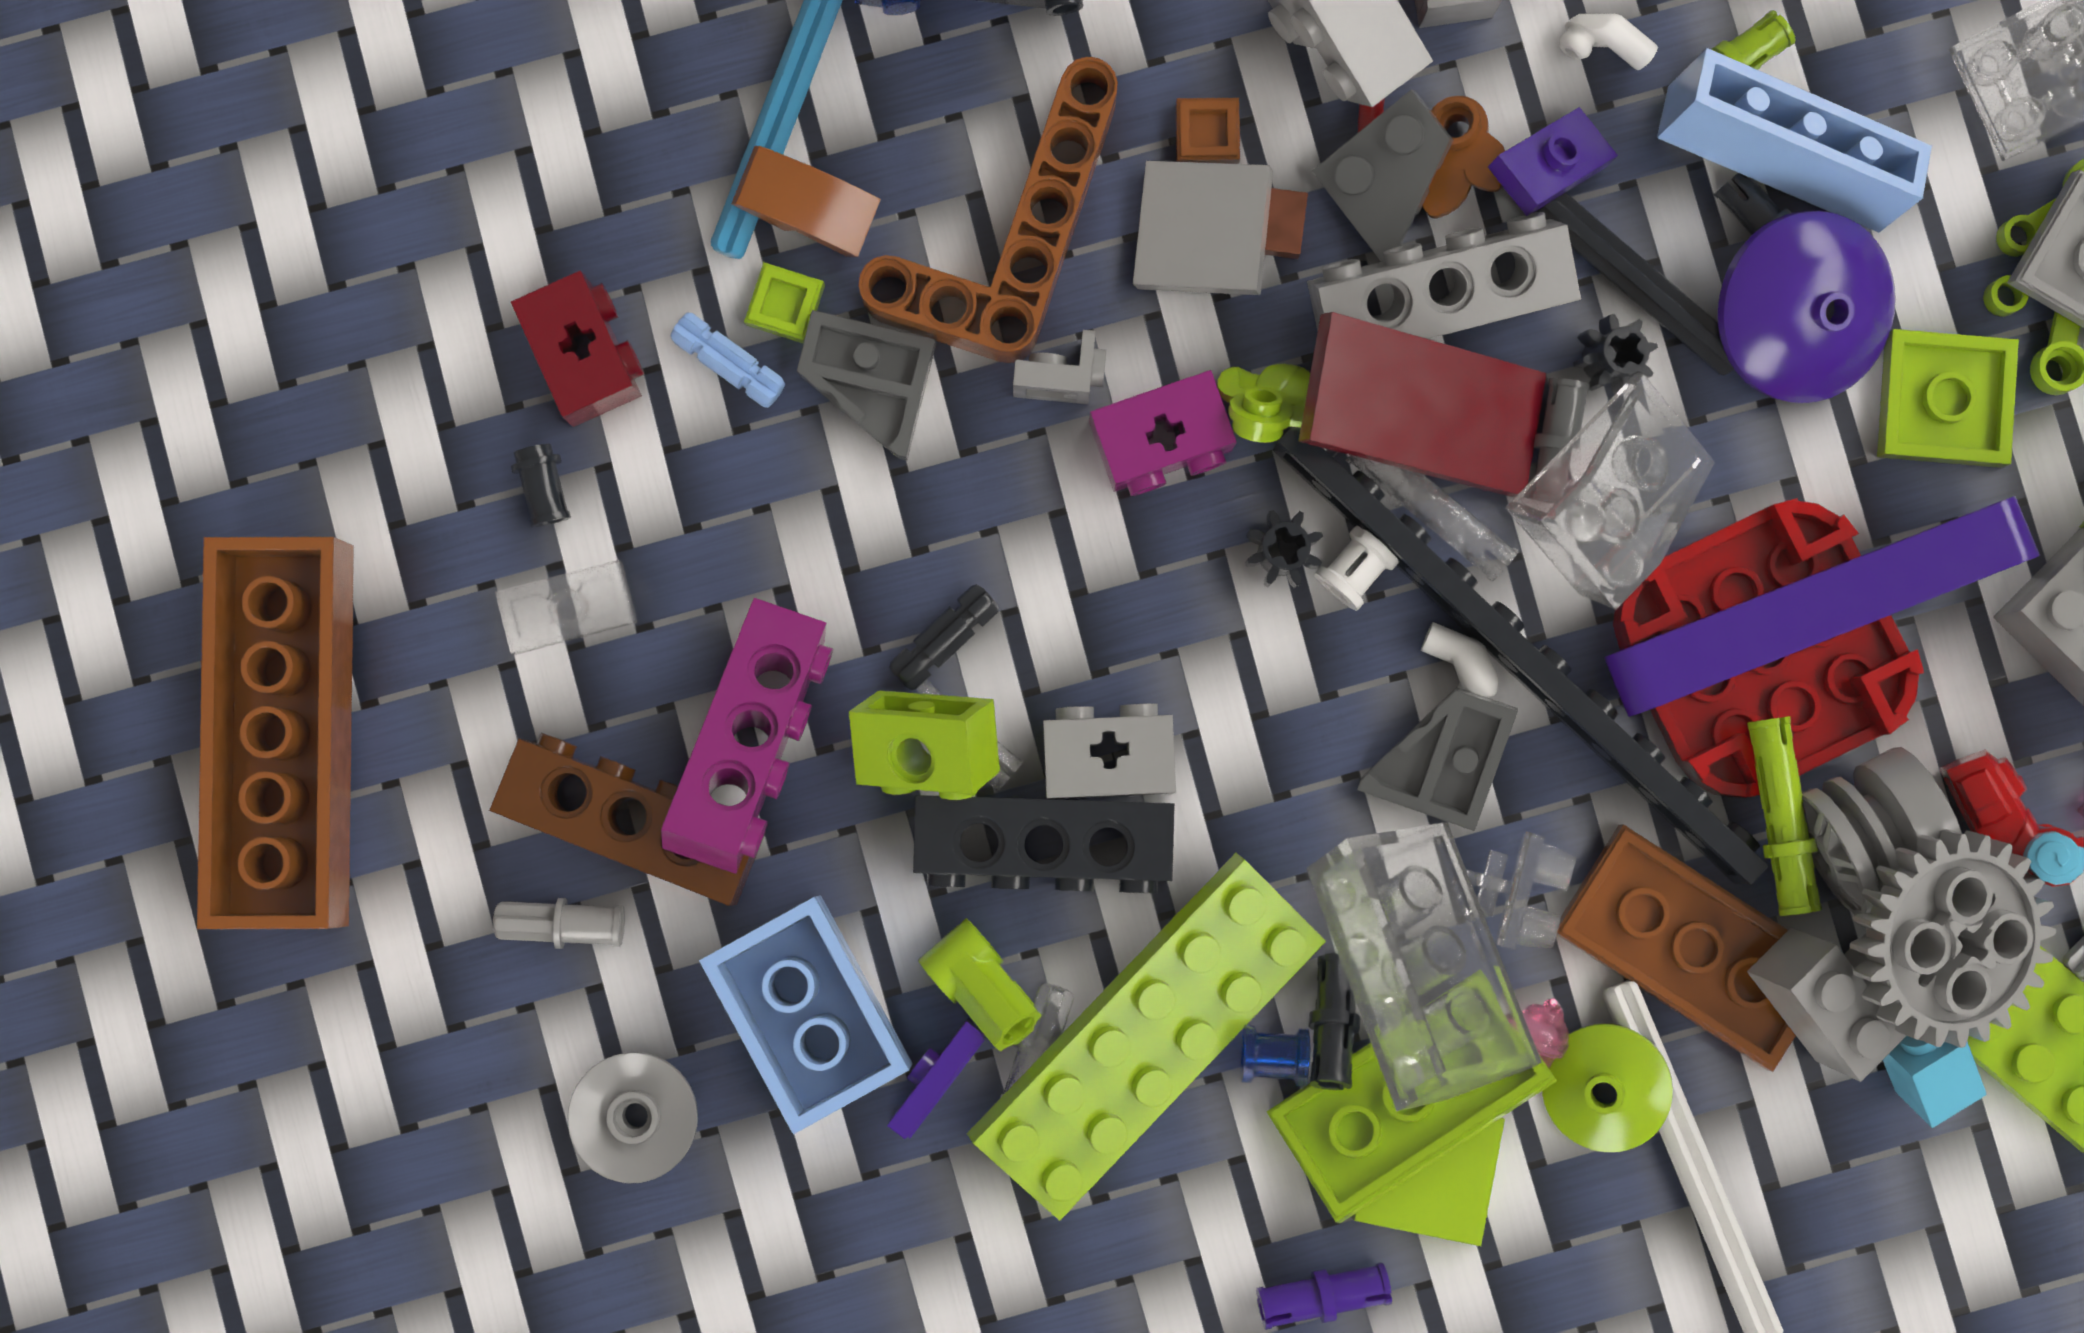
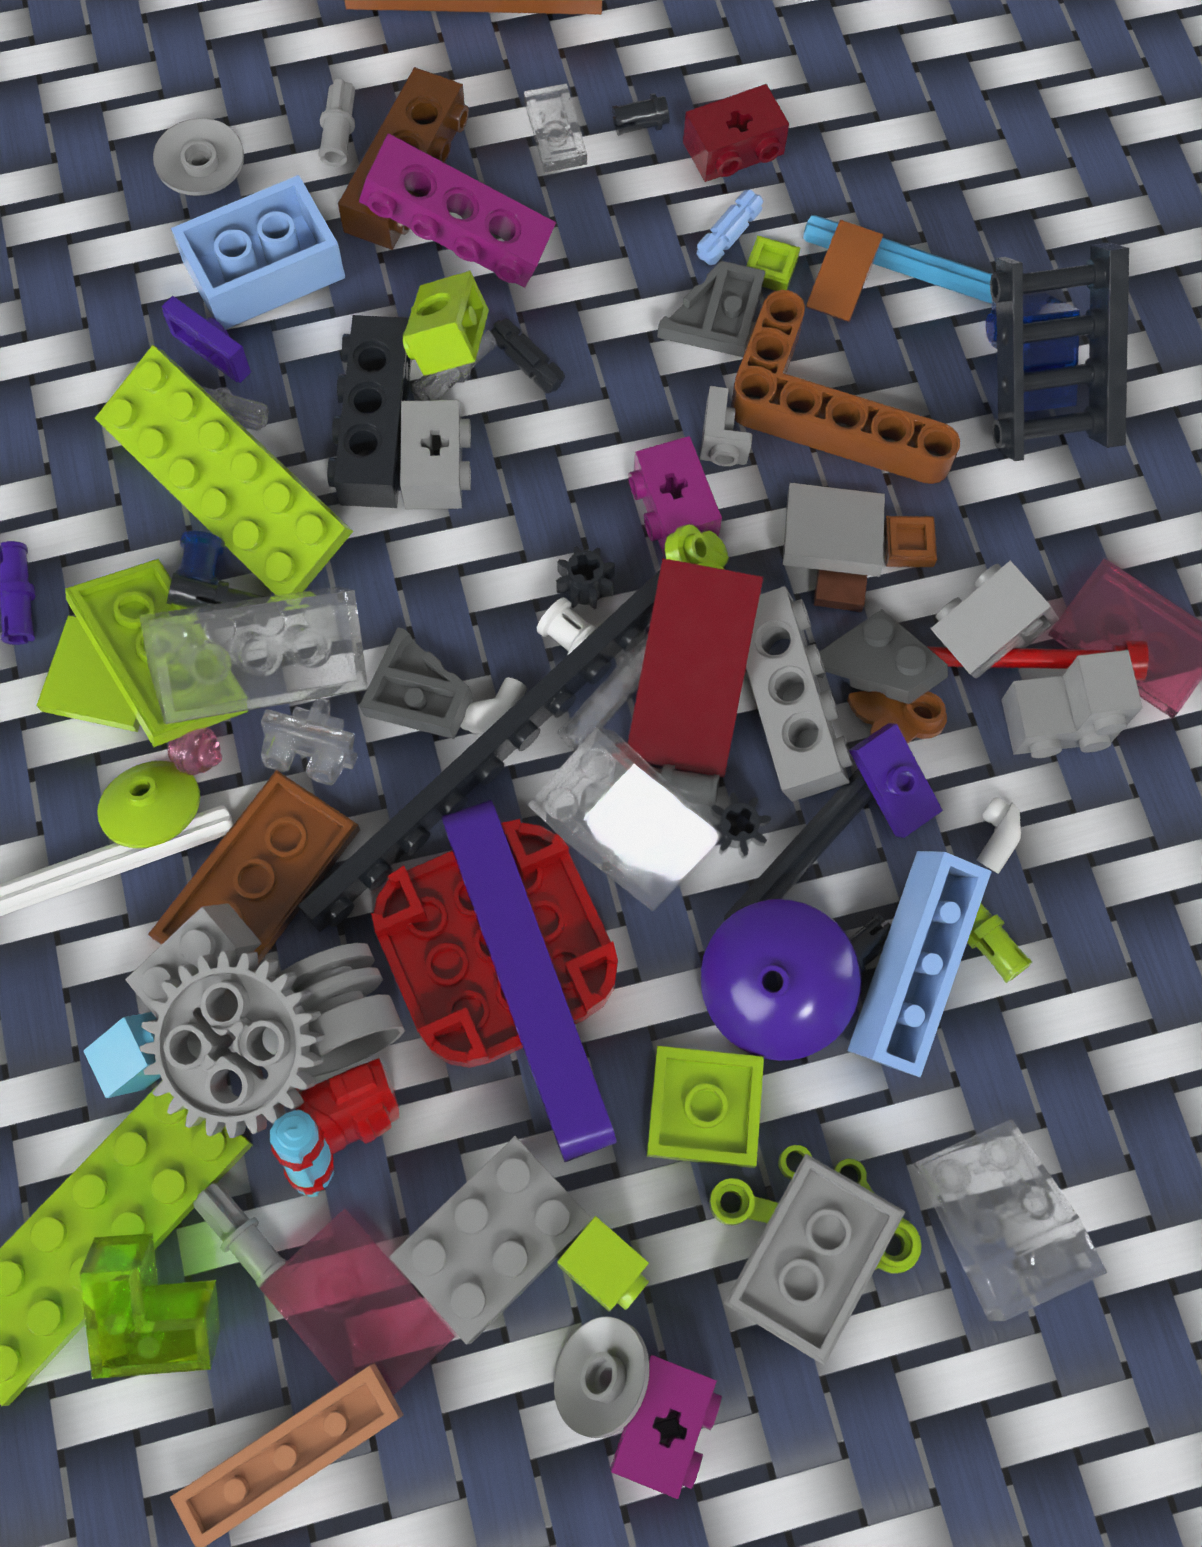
camera: 90 degrees right, 15 degrees down
lime piece [918,918,1042,1052] -> none
lime pin [1747,716,1822,916] -> none

